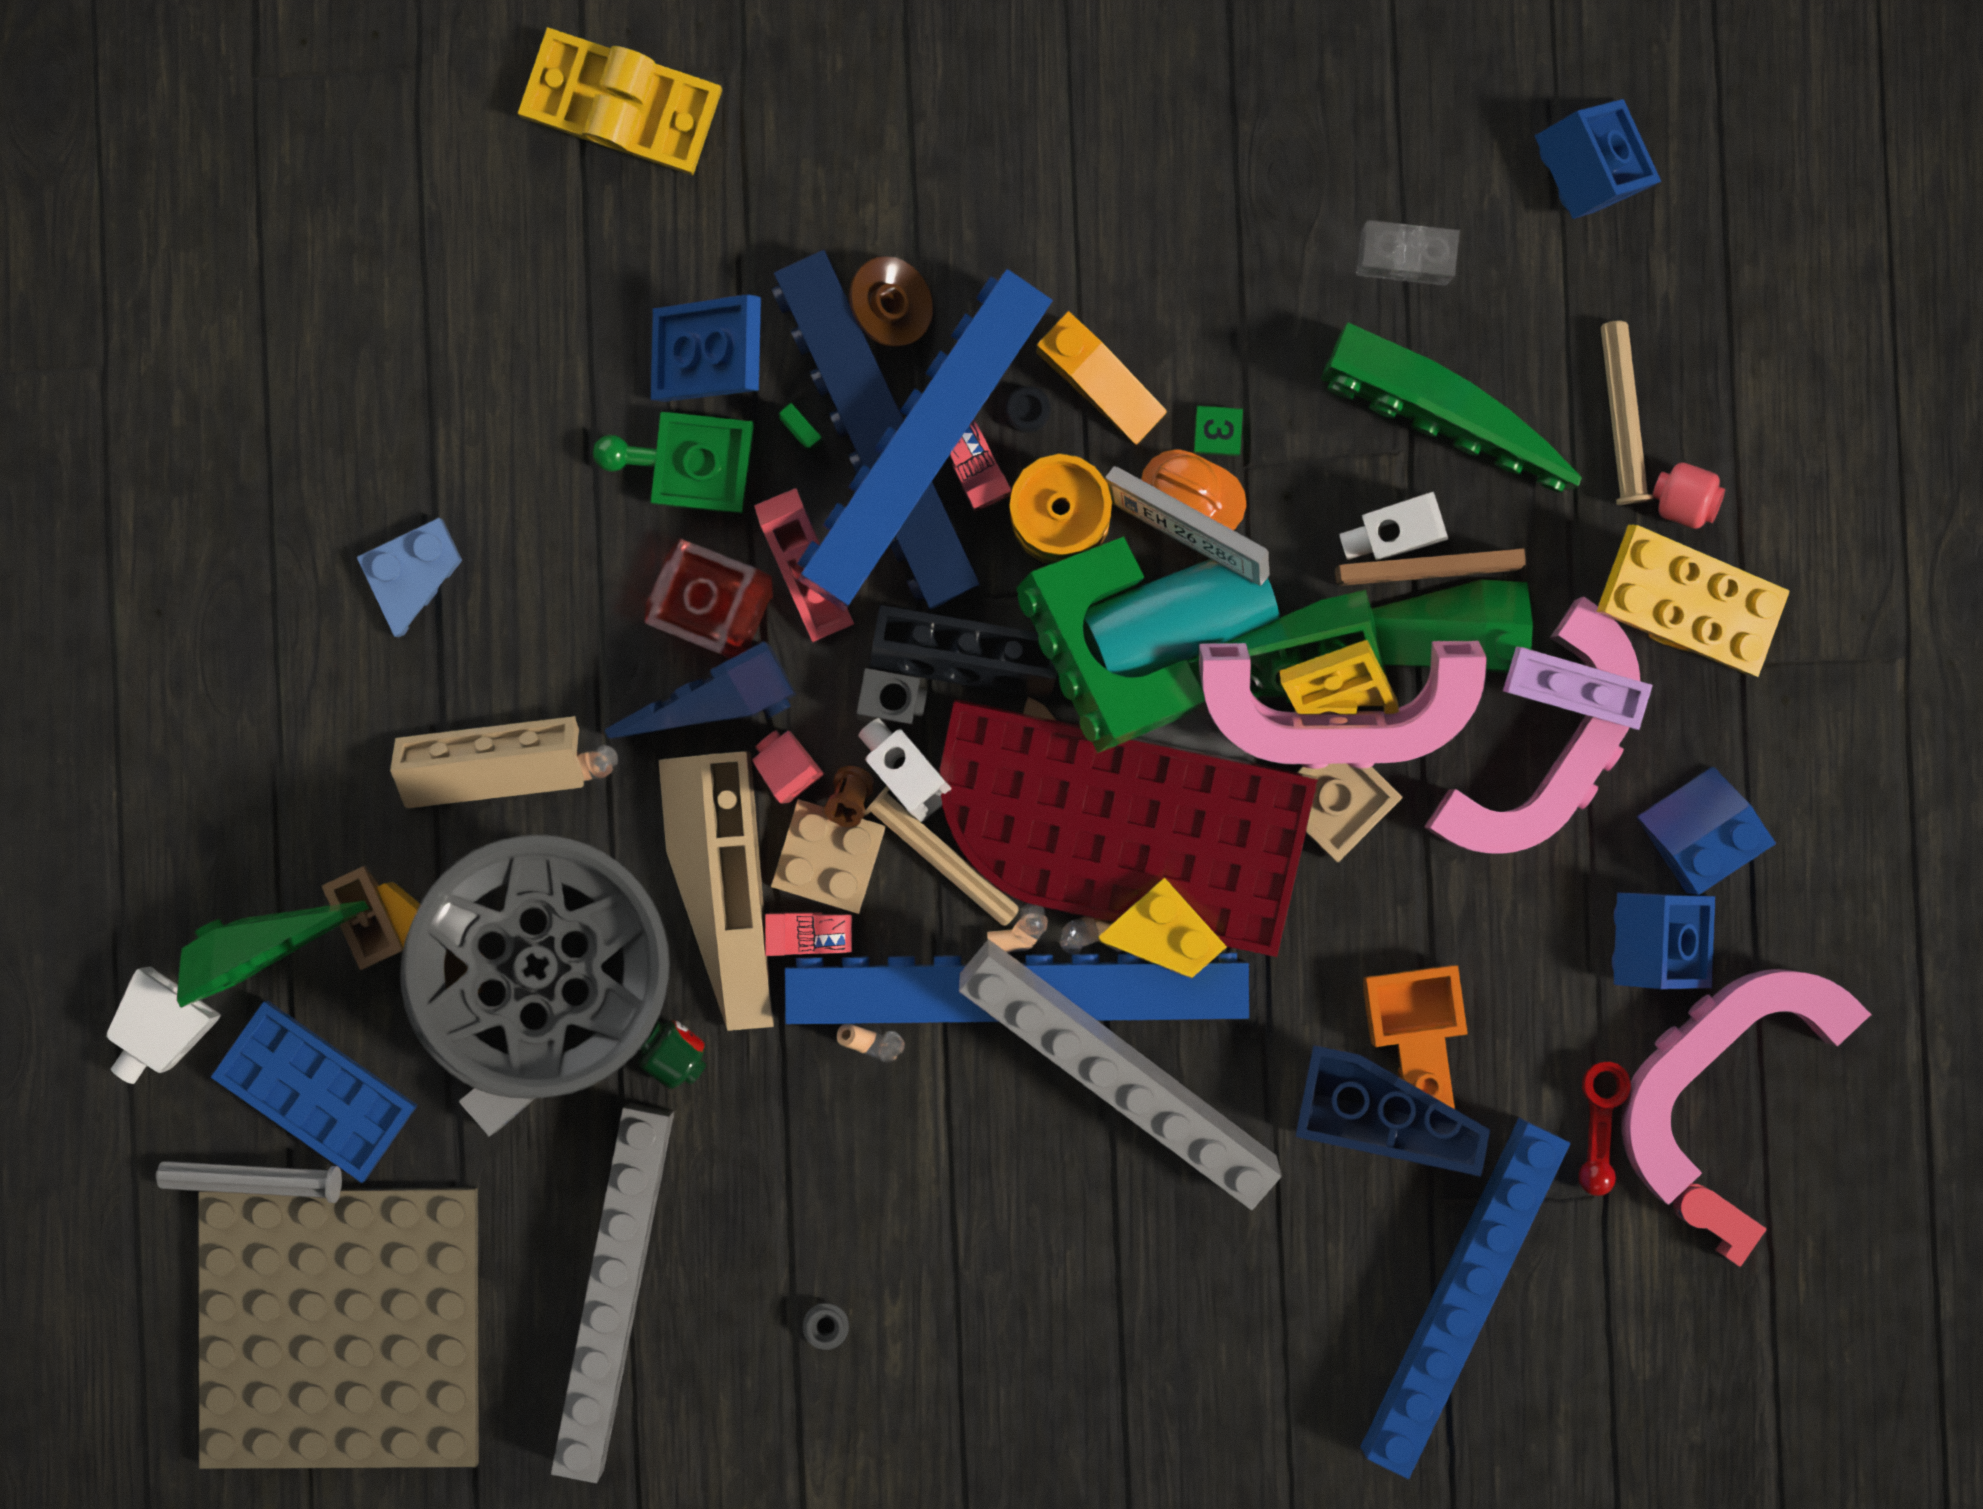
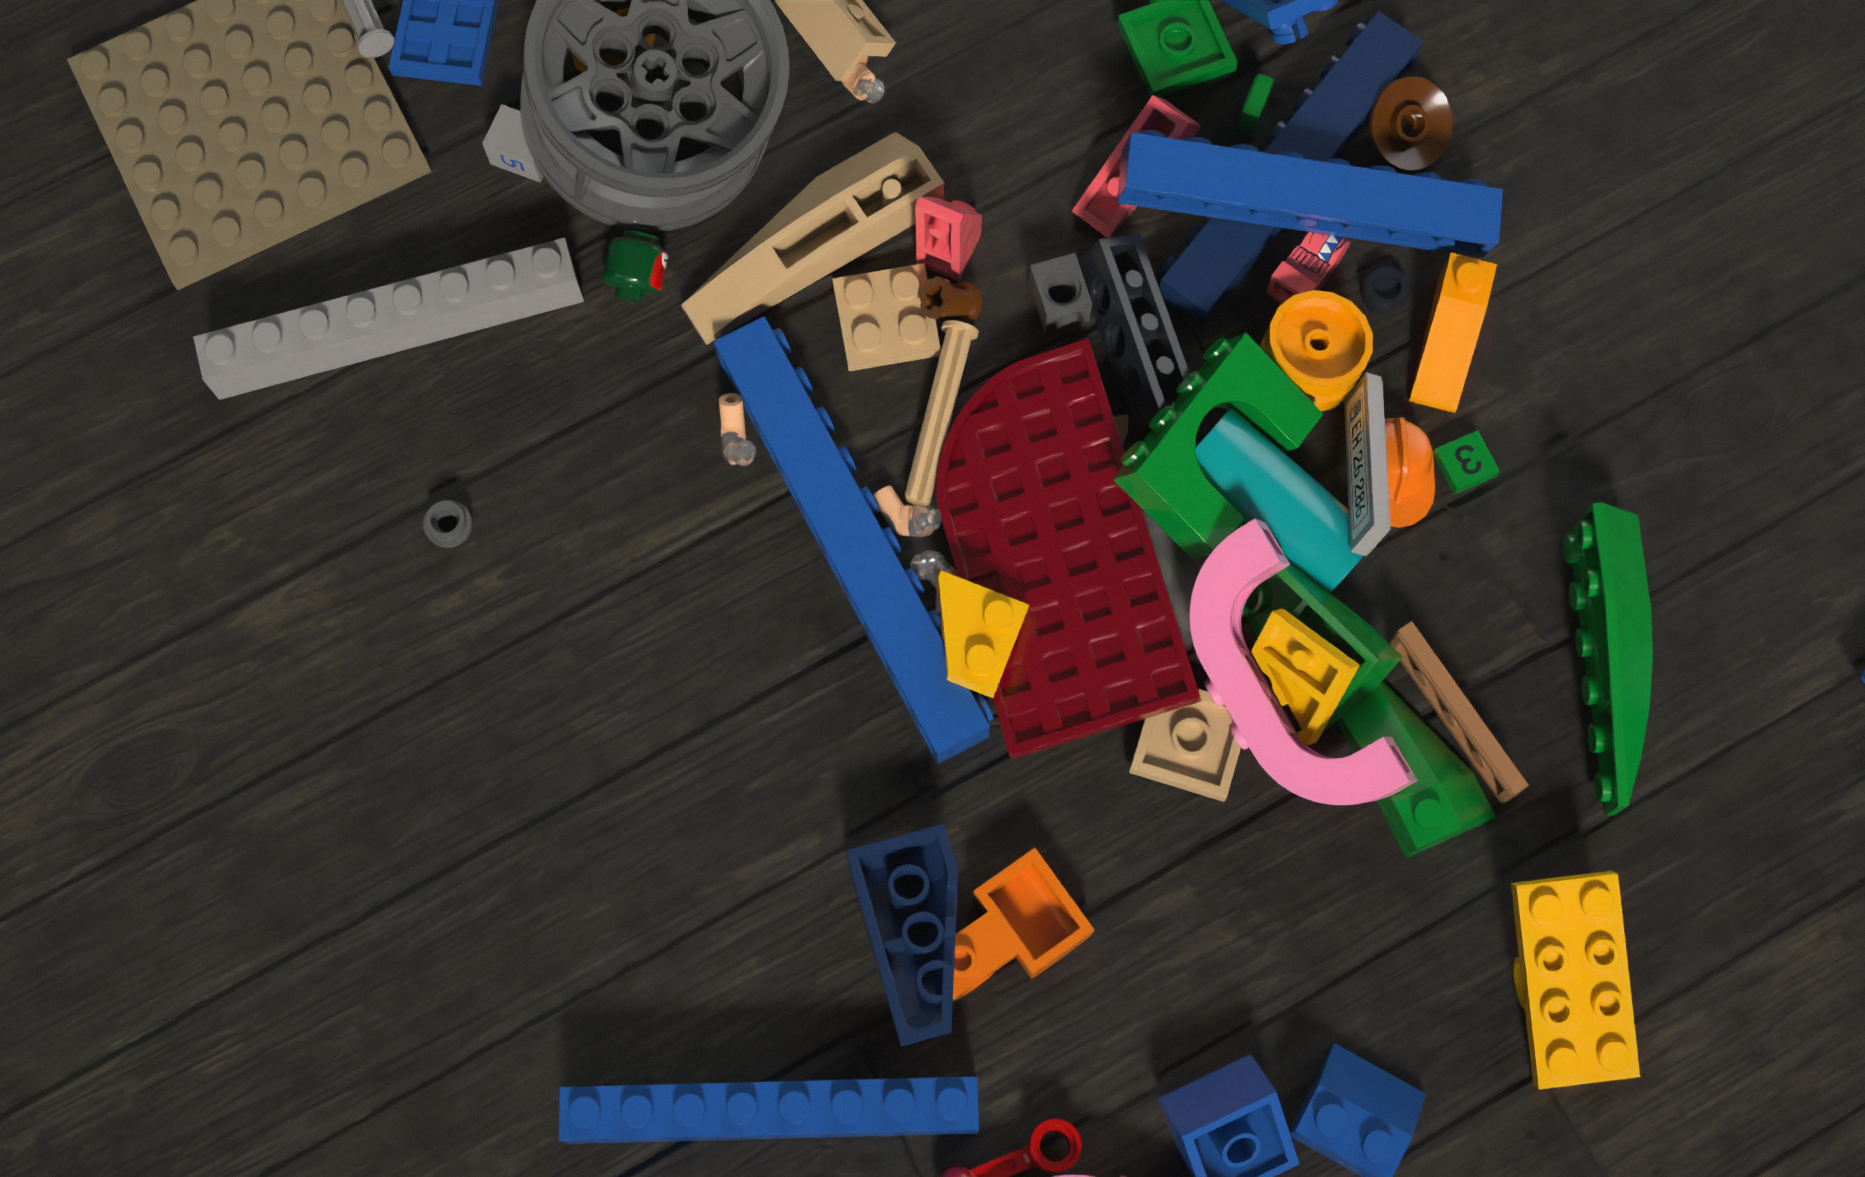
camera: 60 degrees right, 15 degrees down
dark blue wedge [604,641,797,739] -> none
clear red slope [644,538,773,659] -> none
coral leg [765,912,852,956] -> none
white torso [858,718,952,823] -> none
light grey brick [959,939,1282,1210] -> none
white torso [1339,492,1448,561] -> none
clear brick [1356,220,1460,286] -> none
bright pink arch [1424,597,1640,853] -> none
lavender plate [1503,646,1653,730] -> none
tan axle [1601,321,1653,505] -> none
coral head [1652,462,1726,529] -> none

